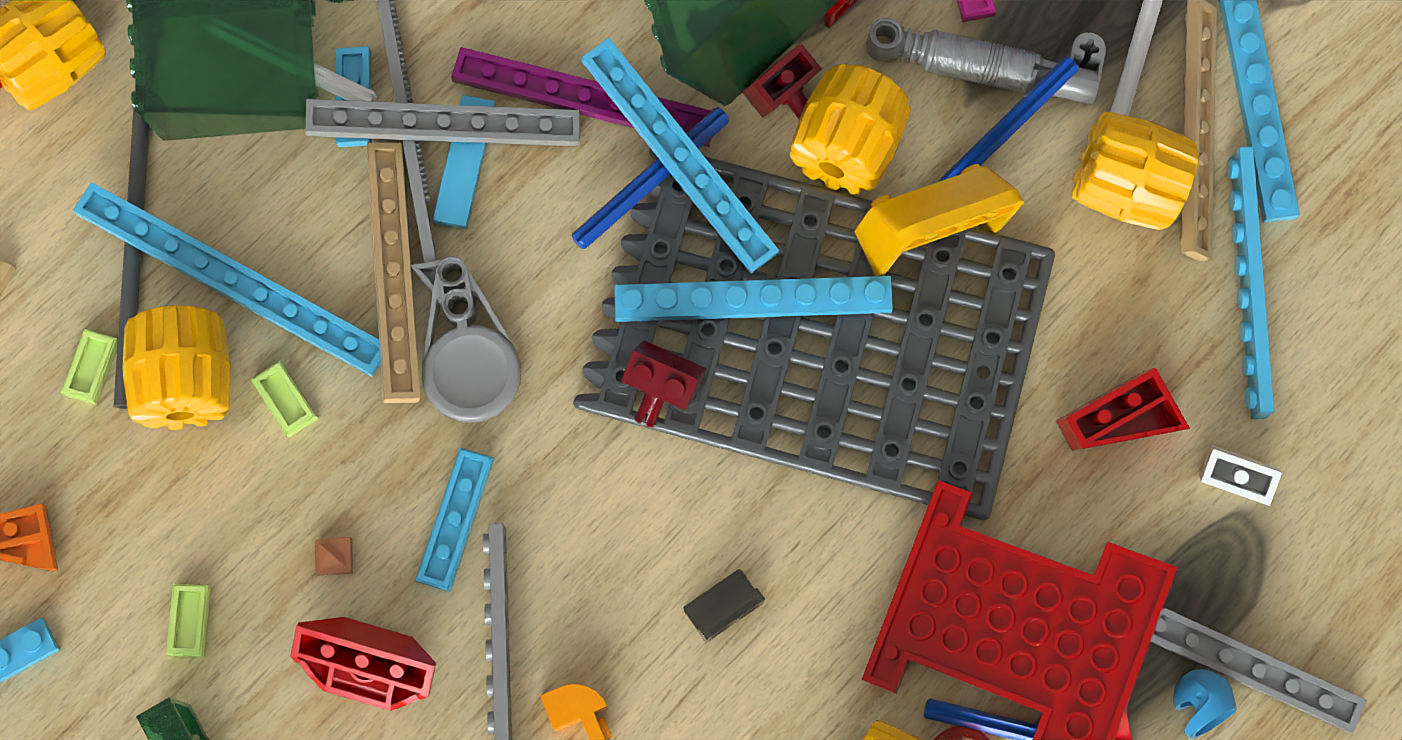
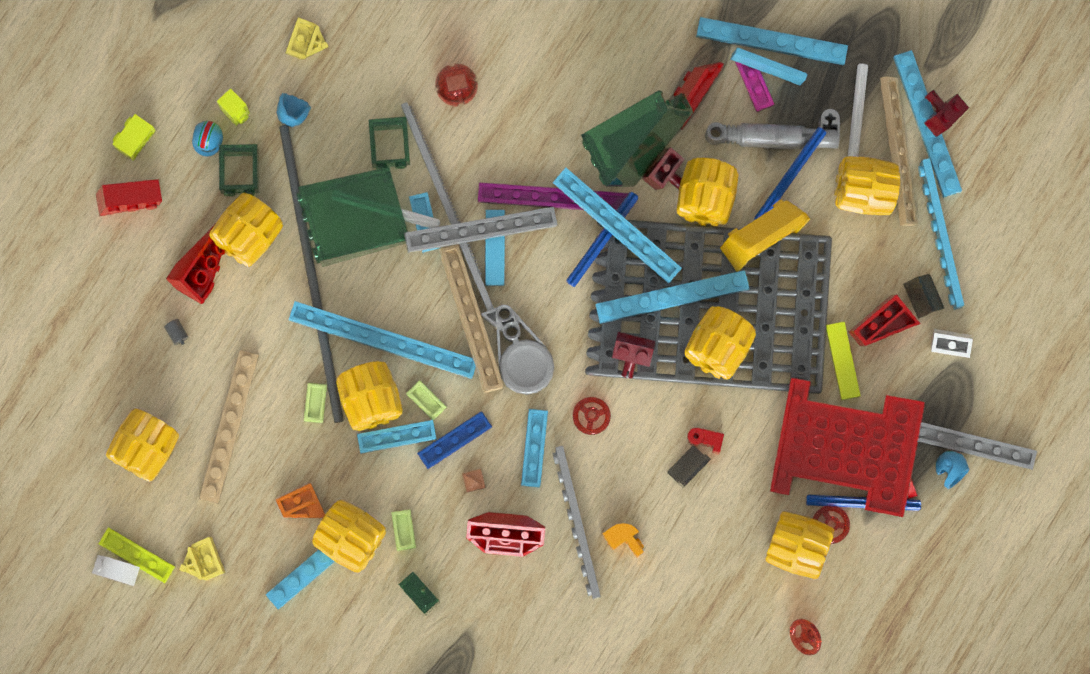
camera: 15 degrees left, 5 degrees up
none -> yellow wheel [312,499,386,573]
none -> medium azure plate [357,420,437,454]
none -> blue tile [417,411,492,469]
none -> clear red piece [572,397,611,435]
none -> yellow wheel [684,306,756,380]
none -> red leg [687,428,724,454]
none -> neon yellow tile [826,322,861,401]
none -> clear smoke panel [903,274,944,319]
none -> dark red brick [924,89,969,137]

